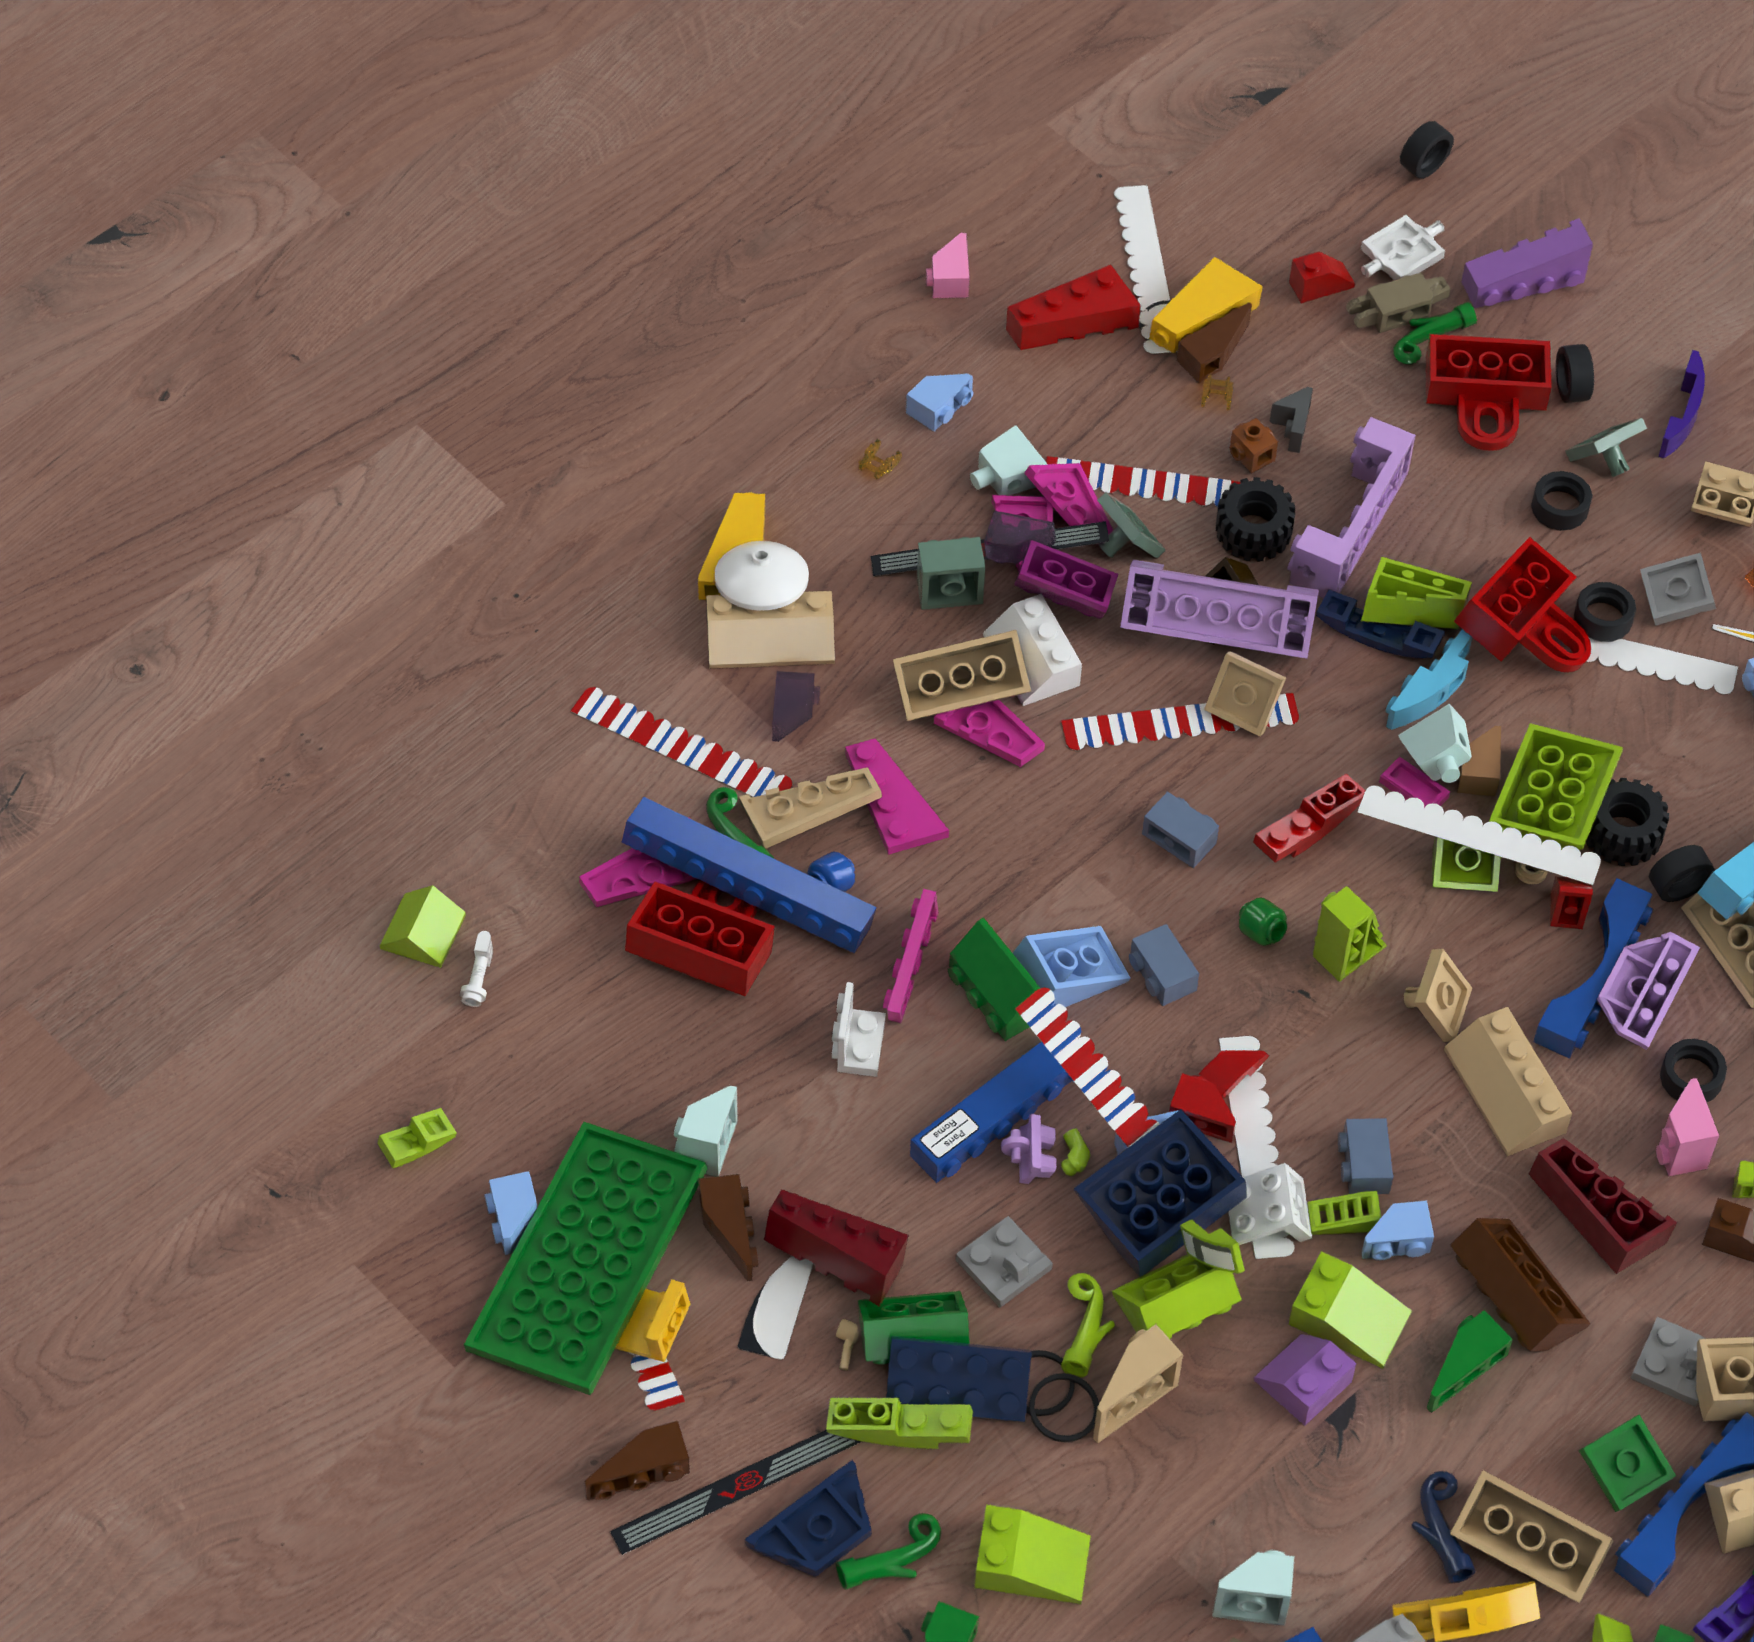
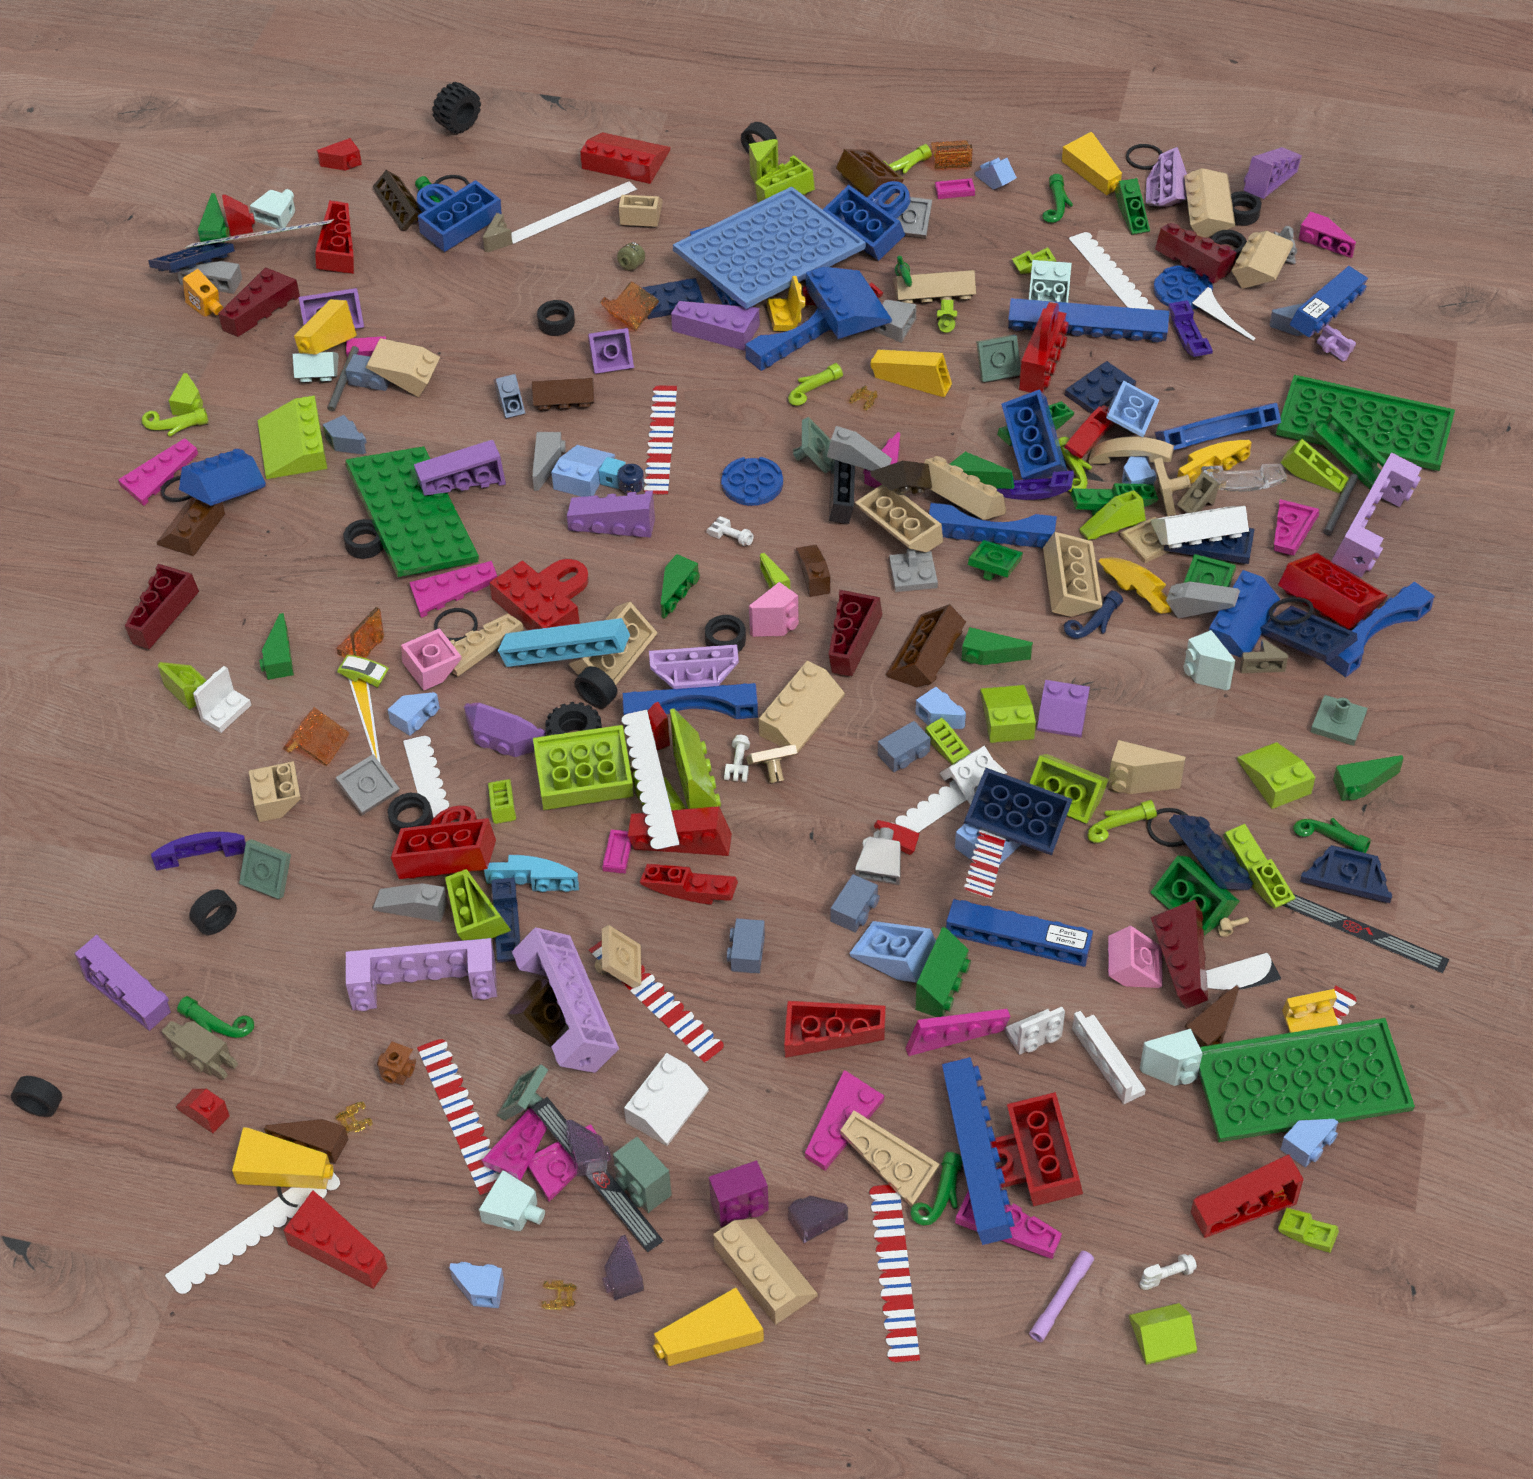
camera: 120 degrees left, 5 degrees down
reddish brown slope [584,1421,690,1501] -> none
white dish [715,541,809,611] -> none
blue head [808,851,855,892] -> none
tan slope [893,630,1031,721] -> none
bright pink slope [926,233,969,298] -> none
dark pink wing [934,700,1045,767] -> none
light grey hinge [956,1216,1053,1308] -> none
lavender hips [1001,1114,1056,1184] -> none
magenta slope [1014,540,1118,619] -> none
black piece [1029,1373,1099,1442] -> none
lime arm [1061,1128,1091,1176] -> none
red slope [1169,1073,1236,1143] -> none
slope [1180,1219,1245,1274] -> none
black tyre [1216,477,1295,562] -> none
green head [1239,897,1287,946] -> none
dark grey slope [1270,387,1313,453] -> none
lime wedge [1313,886,1387,982] -> none
white plate [1361,215,1445,280] -> none
light aqua torso [1398,704,1472,783] -> none
red brick [1426,334,1552,451] -> none
medium nougat slope [1457,726,1502,796] -> none
black tyre [1531,471,1592,531] -> none
none -> light grey slope [373,883,448,922]
none -> medium lavender wedge [464,703,546,757]
none -> lime slope [488,779,516,824]
none -> clear purple slope [602,1235,644,1301]
none -> red wedge [628,806,732,856]
none -> lime slope [670,709,721,809]
none -> magenta brick [709,1160,769,1227]
none -> white hinge [724,735,750,782]
none -> red wedge [784,1001,886,1058]
none -> torso [855,828,901,885]
none -> lavender piece [1029,1251,1094,1342]
none -> white fence [1072,1011,1146,1104]
none -> bright pink slope [1108,926,1162,988]
none -> red wedge [1191,1154,1304,1238]

